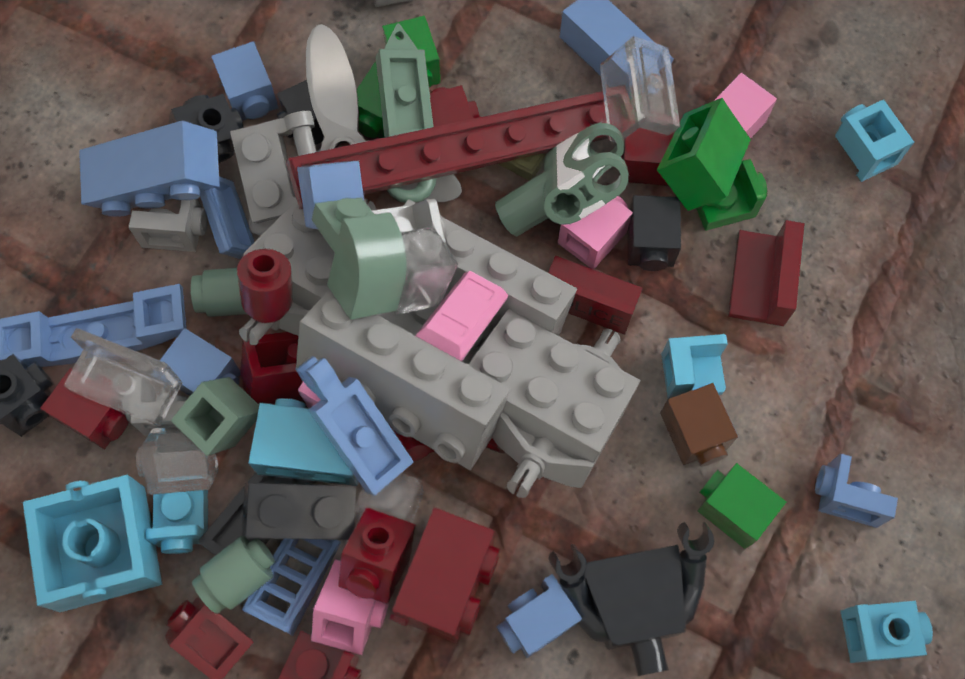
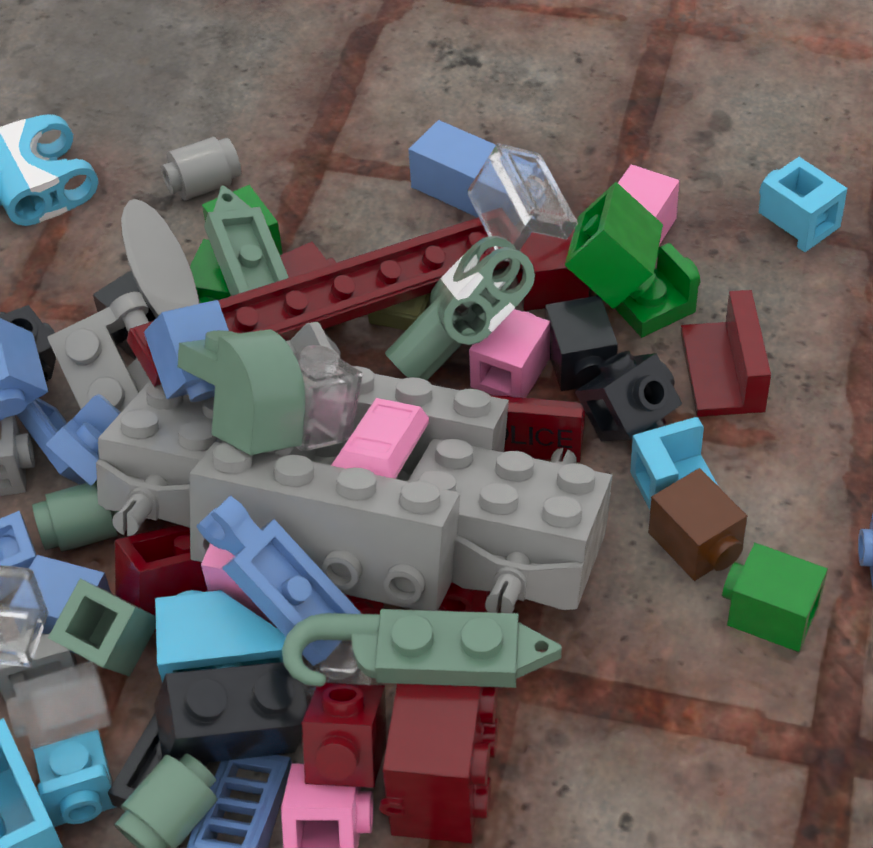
camera: 10 degrees left, 20 degrees down
medium blue brick [212,41,279,121] -> none
dark red brick [237,249,293,323] -> none
medium blue brick [496,574,582,658] -> none
black torso [549,522,715,676] -> none
none -> medium blue bracket [45,394,121,486]
none -> sand green plate [282,609,562,688]
none -> black brick [575,351,682,441]

